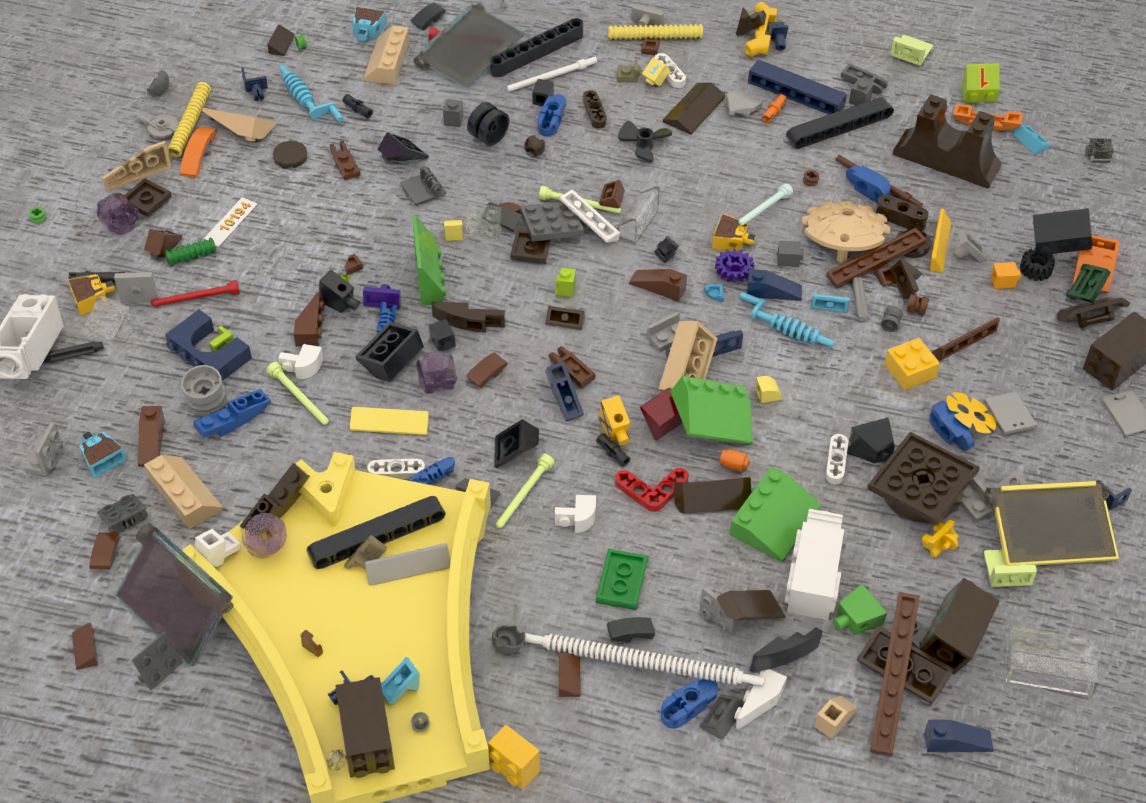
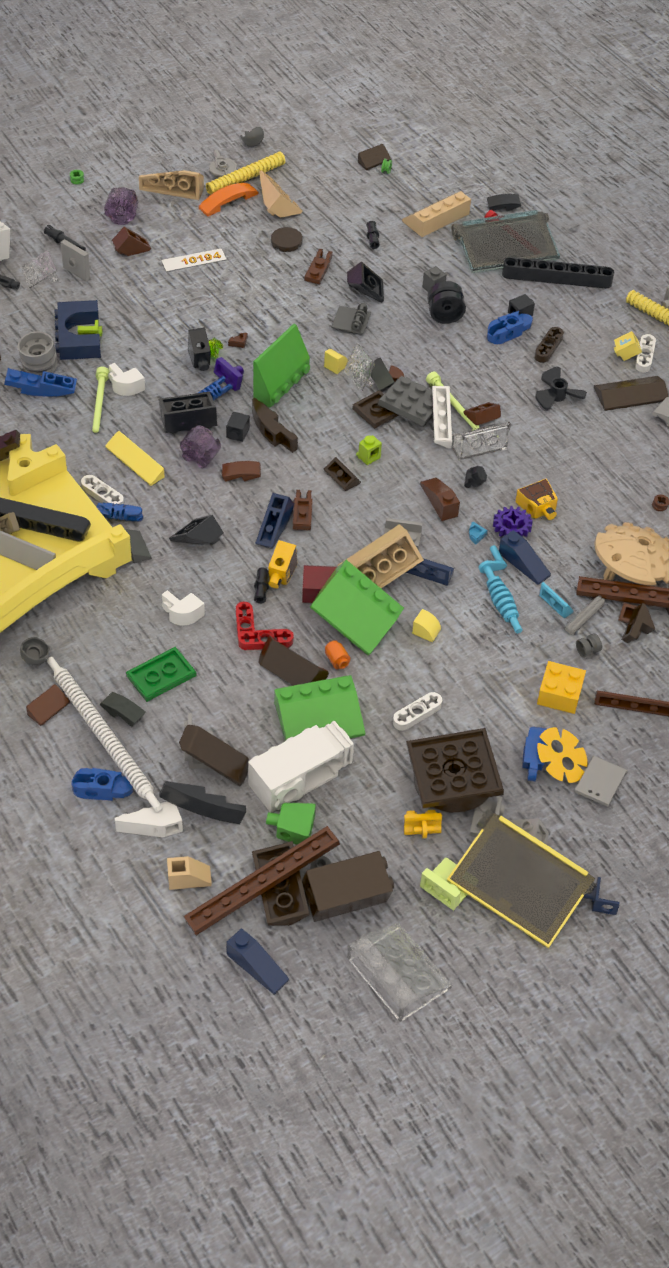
camera: 40 degrees right, 0 degrees up
torso [68,274,115,315] -> none
dark brown plate [121,178,172,217] -> none
red piece [151,280,240,307] -> none
green piece [165,237,216,266] -> none
dark blue bracket [241,67,268,101] -> none
medium azure piece [278,65,344,122] -> none
reddish brown slope [294,292,325,347] -> none
torso [353,7,387,41] -> none
yellowish green piece [496,454,555,529] -> none
white bar [506,57,597,92] -> none
dark brown piece [524,135,545,156] -> none
olive bracket [618,60,641,82] -> none
reddish brown tile [641,39,660,55] -> none
dark grey slope [700,694,743,739] -> none
light aqua piece [739,183,793,225] -> none
dark grey brick [777,241,804,267] -> none
black slope [847,417,895,464] -> none
reddish brown wheel [907,293,929,315] -> none

